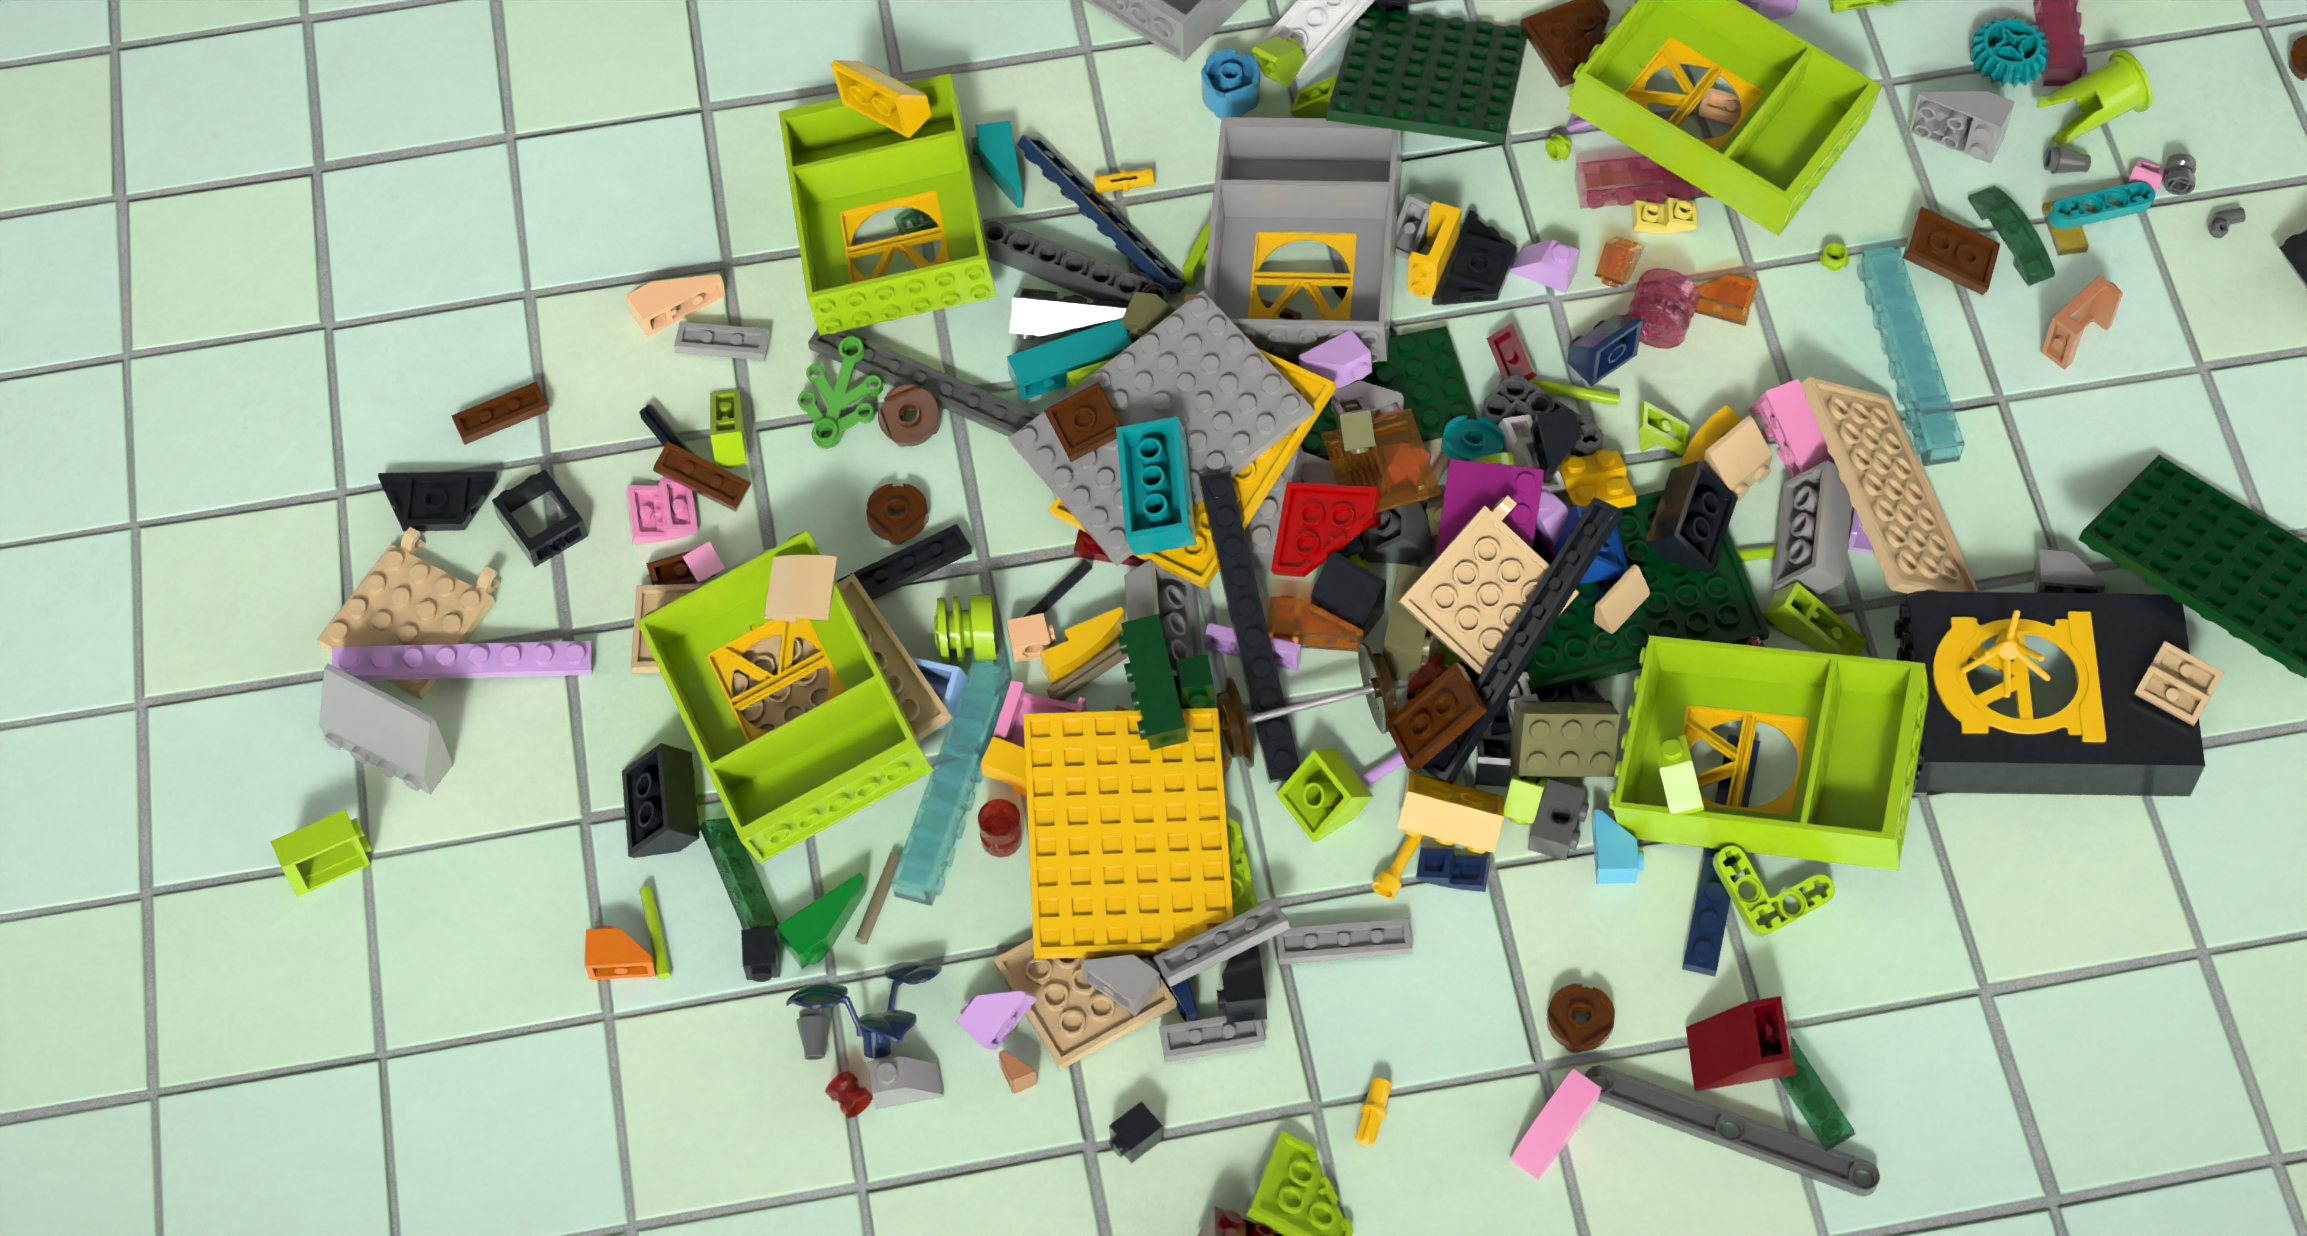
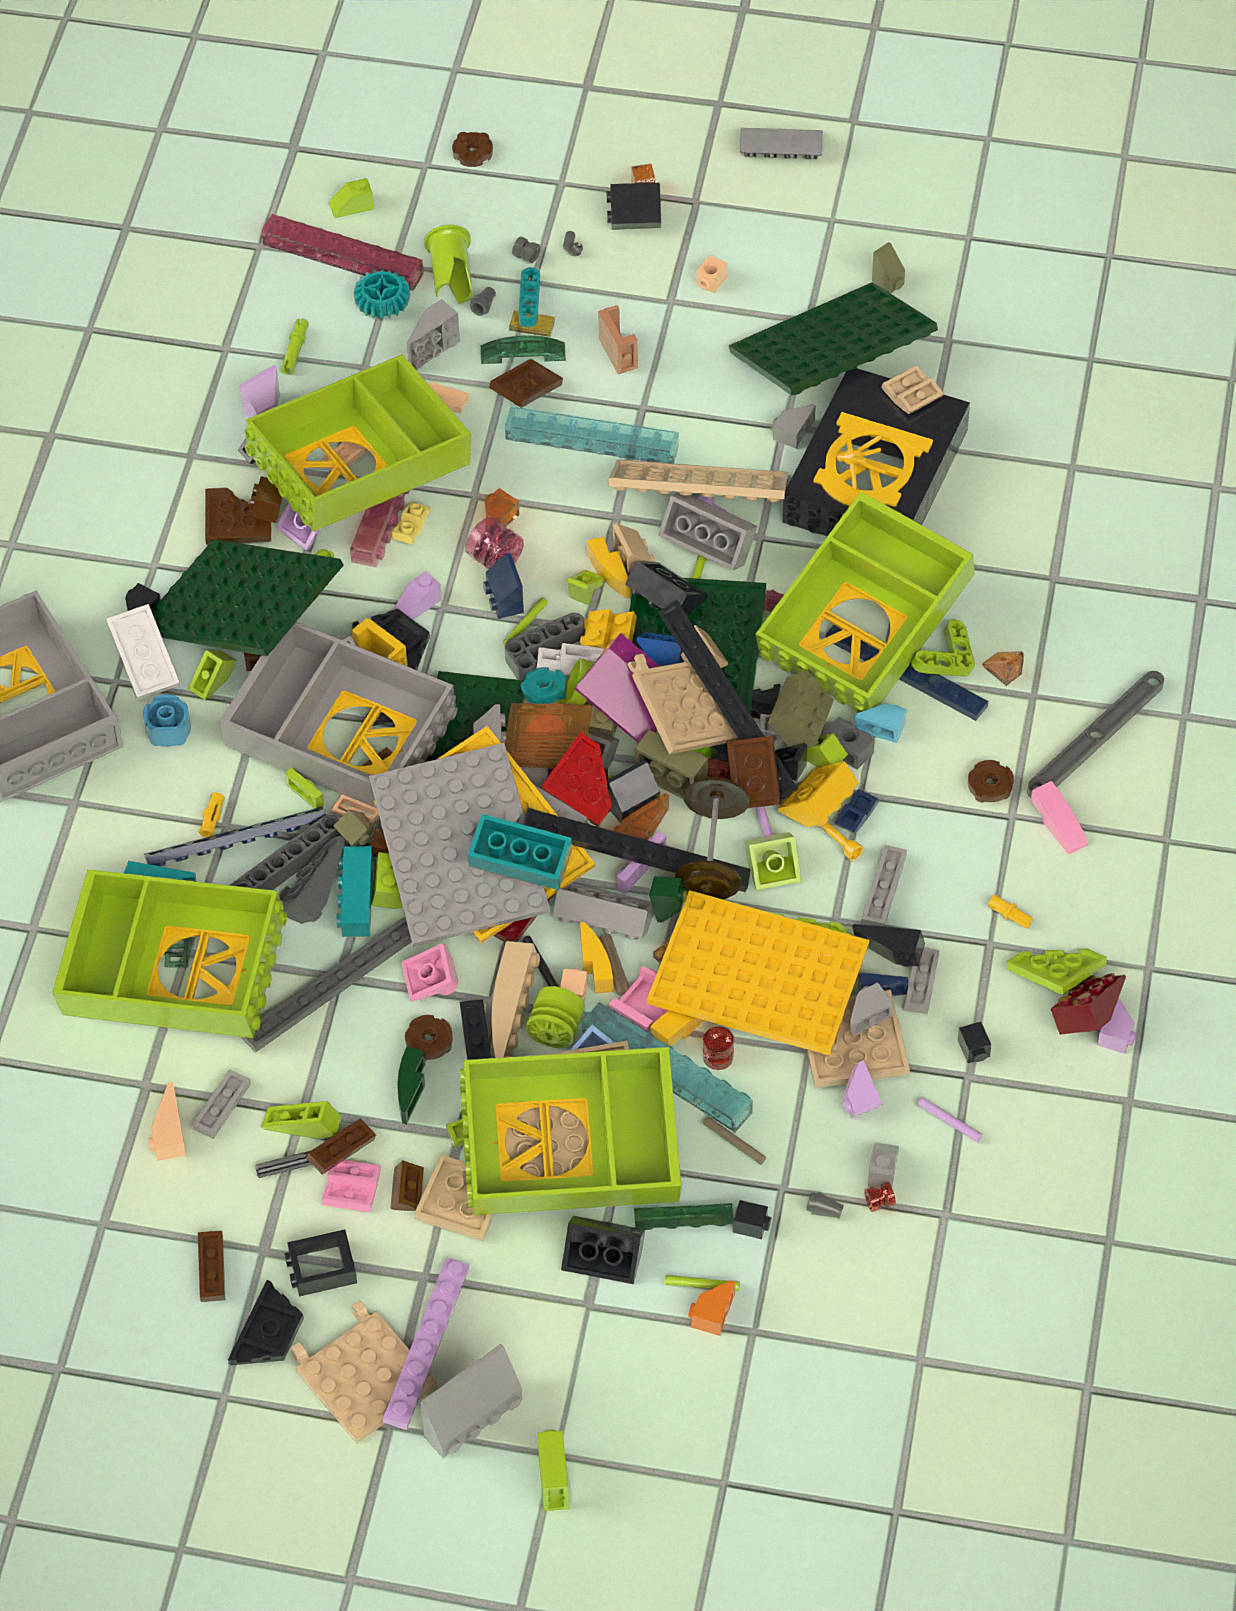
camera: 70 degrees left, 5 degrees down
bright pink slope [682,541,725,584] -> none
tan slope [764,555,837,622] -> none
green slope [777,872,867,969] -> none
dark blue plant [786,962,942,1058] -> none
bright green plant [797,336,883,449] -> none
yellow slope [830,60,932,138] -> none
reddish brown plate [878,384,940,447] -> none
nougat slope [998,1050,1037,1094] -> none
reddish brown plate [1044,382,1123,462] -> none
dark green brick [1118,614,1189,750] -> none
light grey plate [1154,899,1290,987] -> none
lime slope [1251,35,1306,88] -> none
lavender slope [1298,330,1372,389] -> none
olive slope [1332,397,1376,454] -> none
dark red plate [1486,323,1537,381] -> none
black slope [1530,410,1582,483] -> none
clear orange slope [1595,236,1645,288] -> none
slope [1653,734,1704,818] -> none
dark red slope [1686,996,1797,1092] -> none
bright pink wedge [1749,379,1835,478] -> none
lime slope [1762,582,1867,656] -> none
clear green plate [1778,1036,1856,1152] -> none
lime plate [1819,243,1849,271] -> none
bright pink slope [2127,159,2166,193] -> none
none -> dark green slope [397,1046,426,1125]
none -> bright pink slope [402,943,458,1002]
none -> light nougat tile [429,382,469,413]
none -> tan slope [492,941,540,1058]
none -> light nougat brick [697,255,727,293]
none -> lavender bar [917,1097,983,1143]
none -> clear orange slope [982,651,1024,686]

